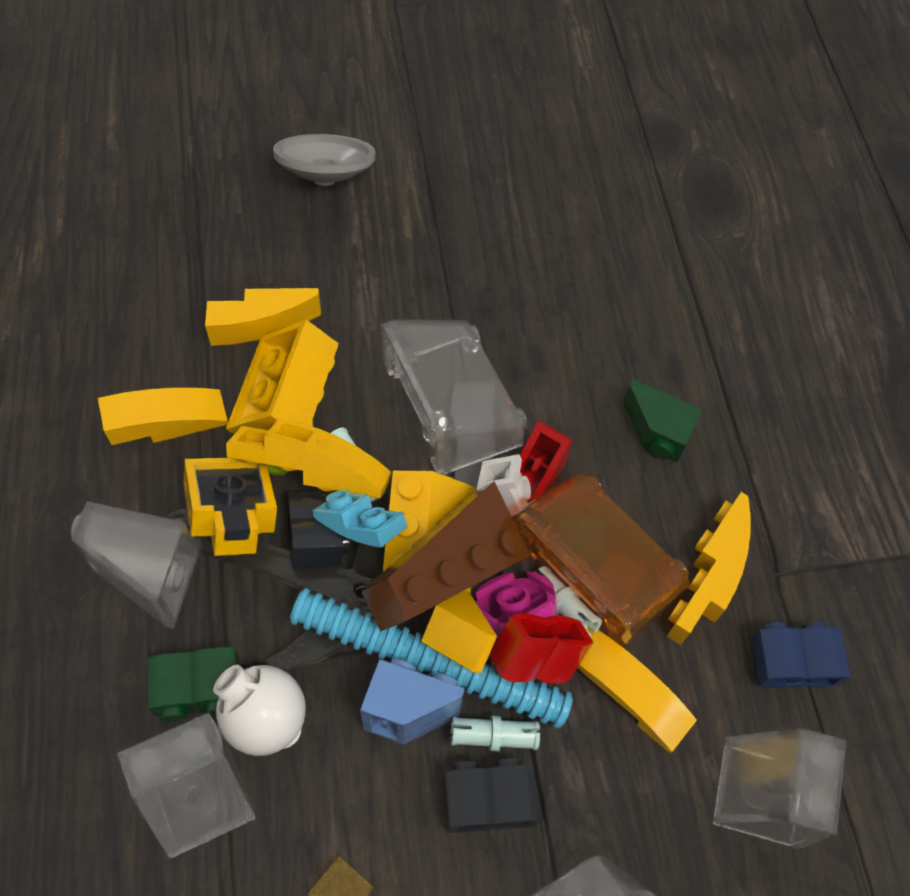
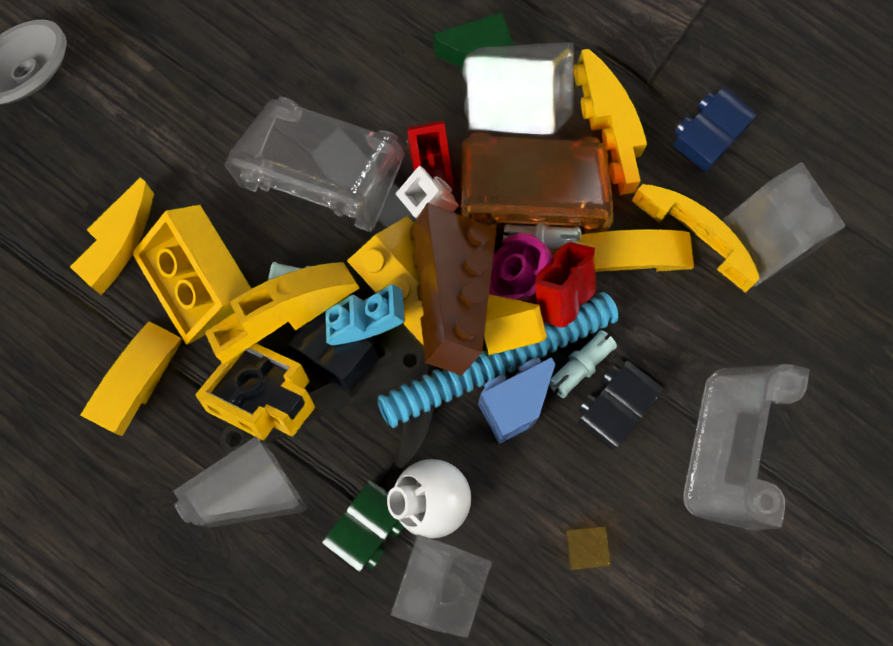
camera: 45 degrees left, 15 degrees up
none -> clear slope [462,42,574,135]
none -> yellow slope [632,184,760,293]

